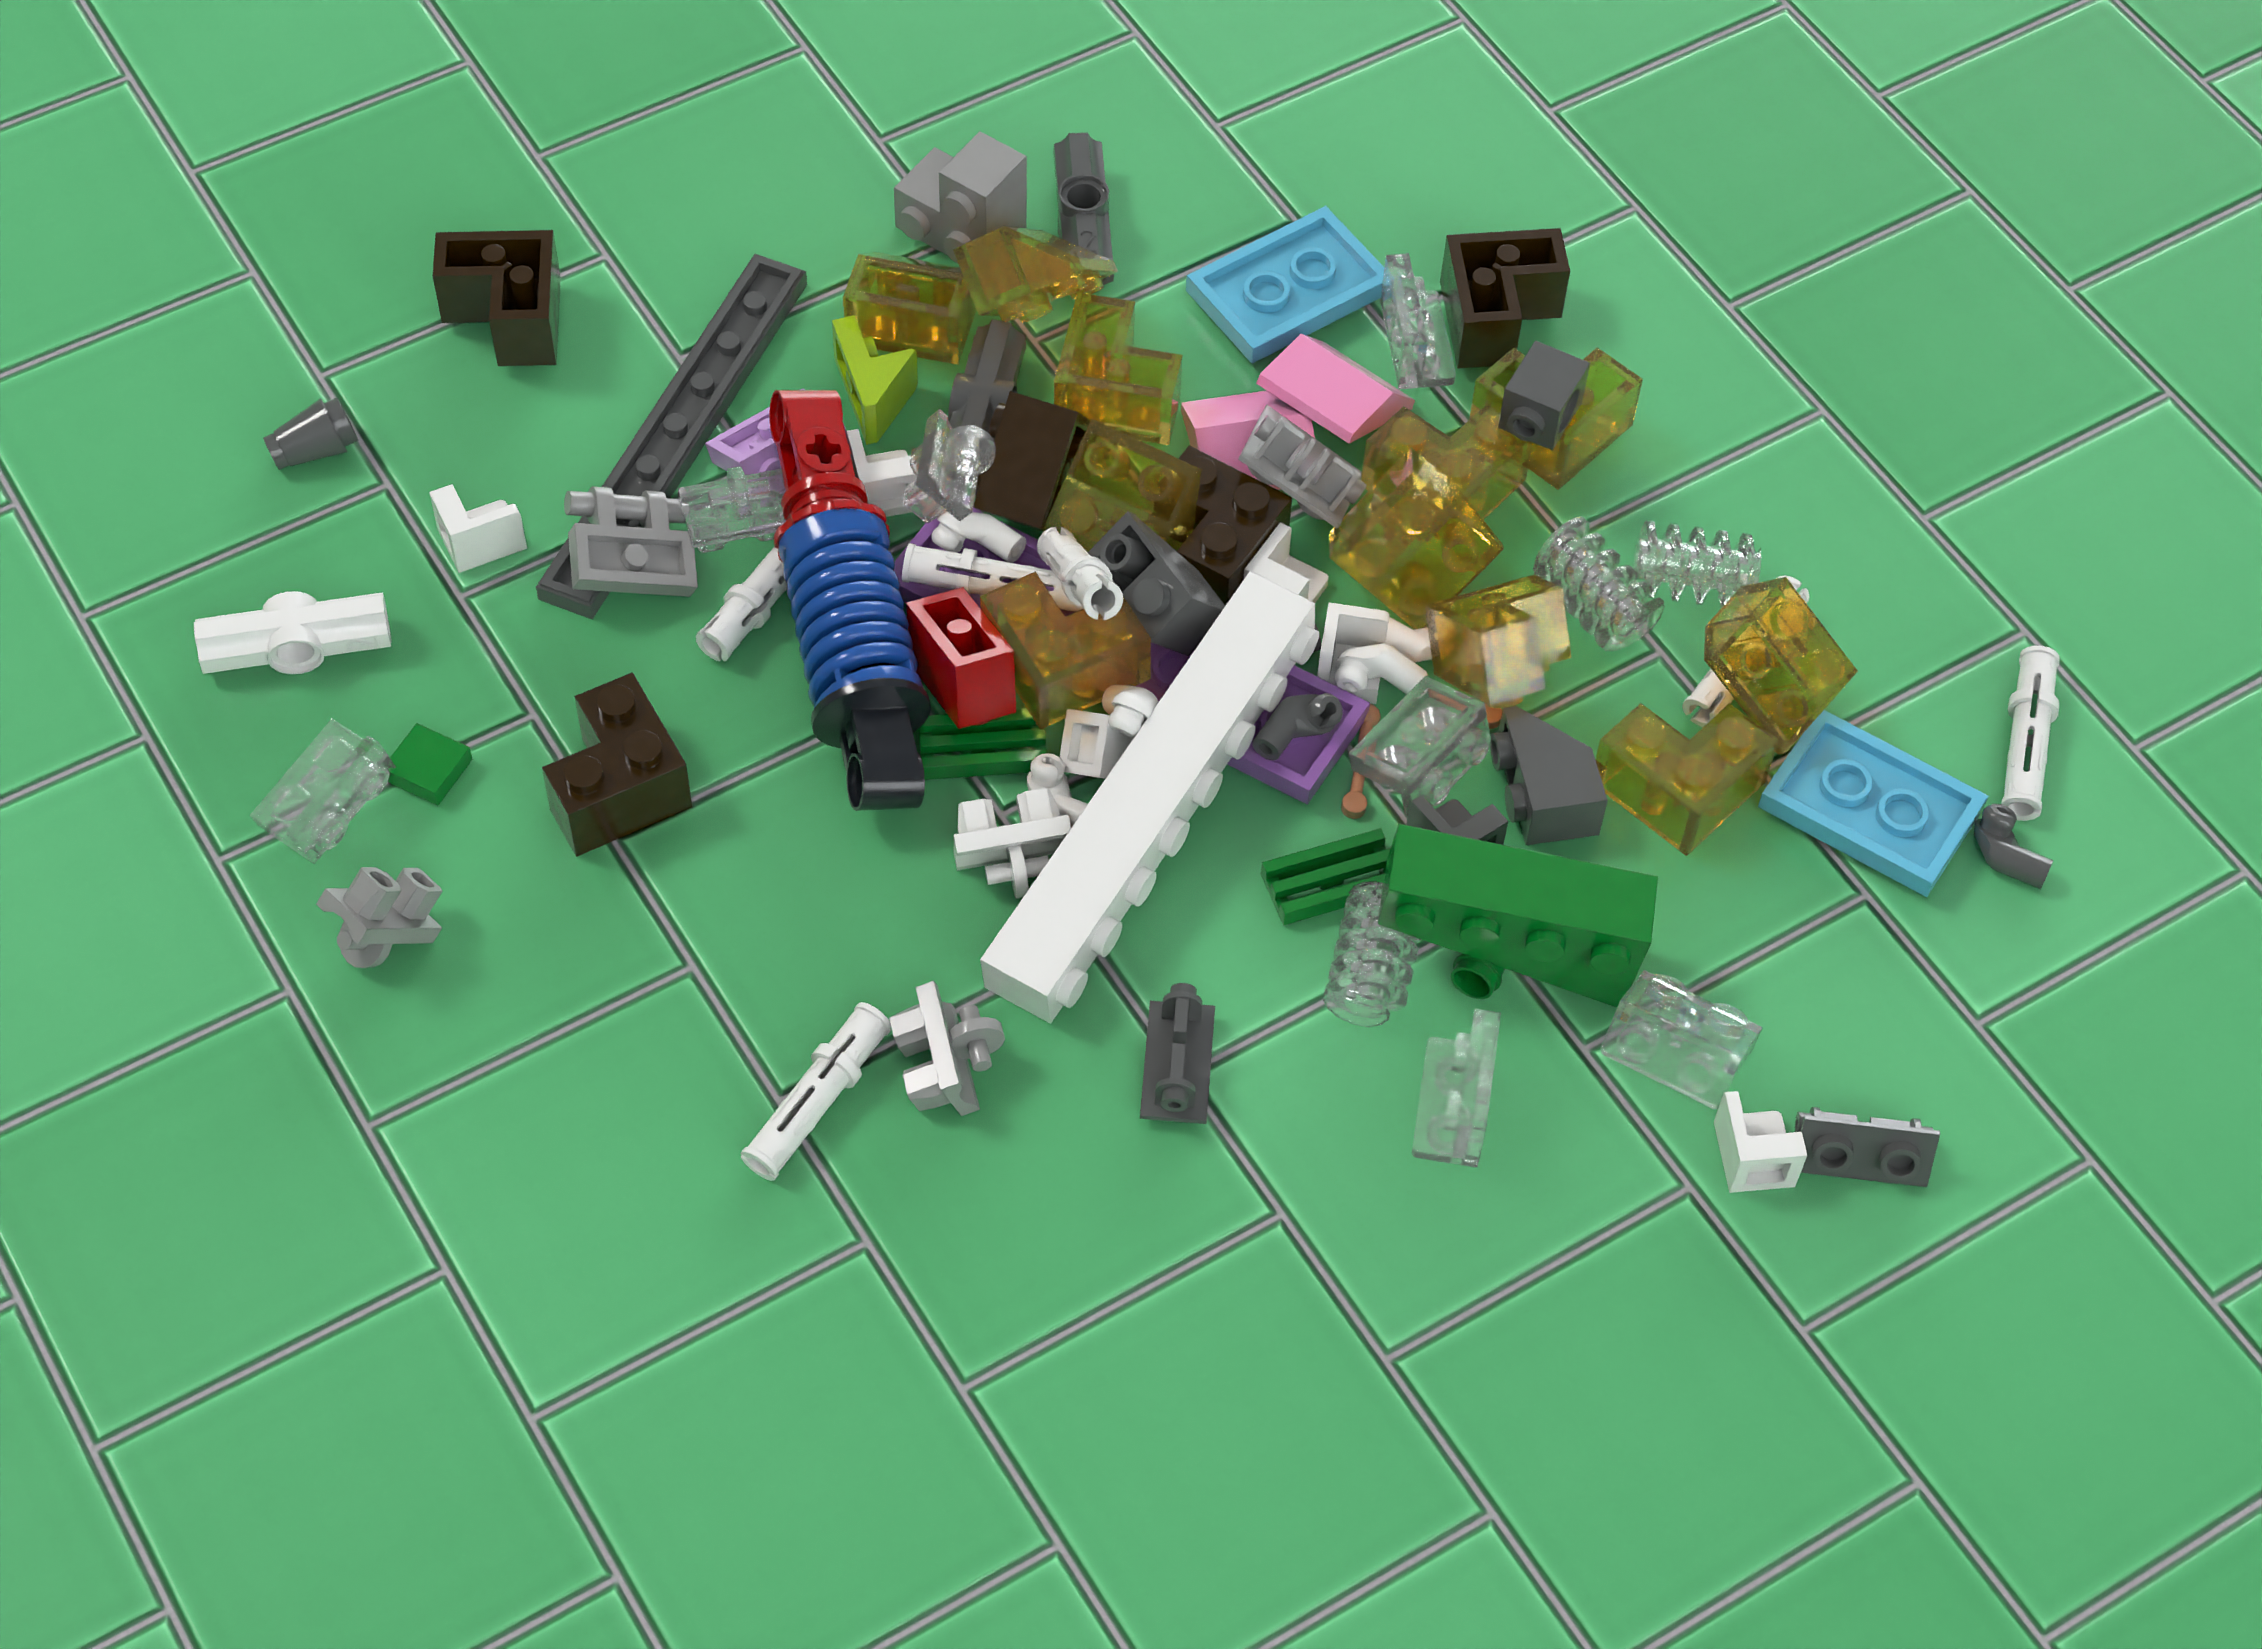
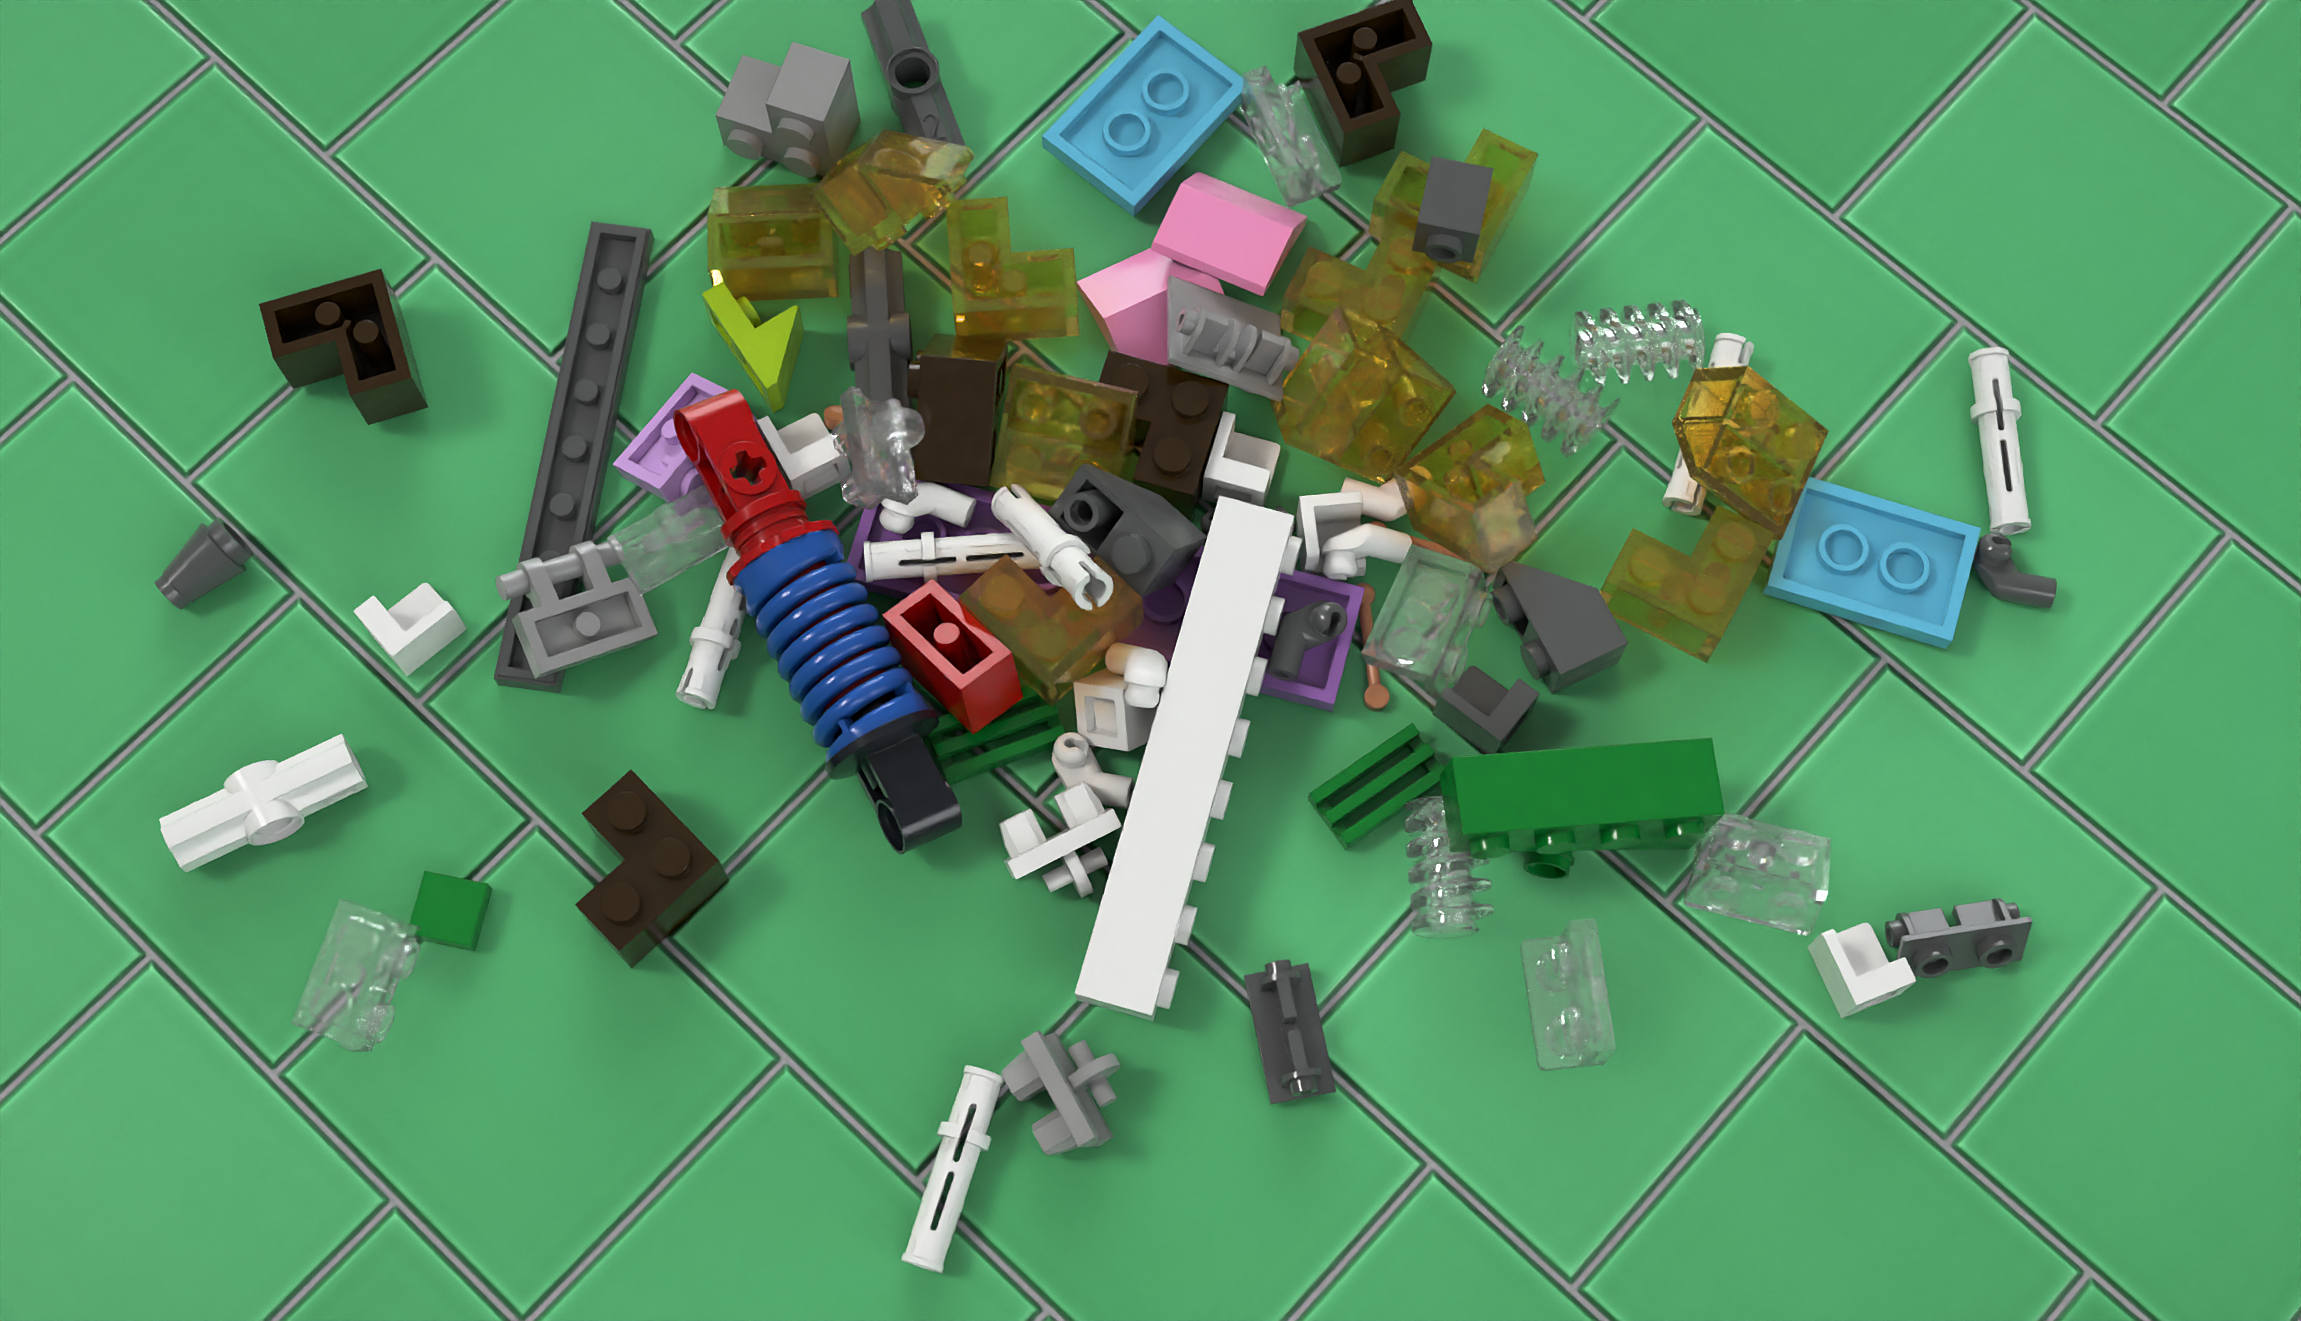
camera: 15 degrees left, 15 degrees up
light grey hips [316,867,442,968] -> none

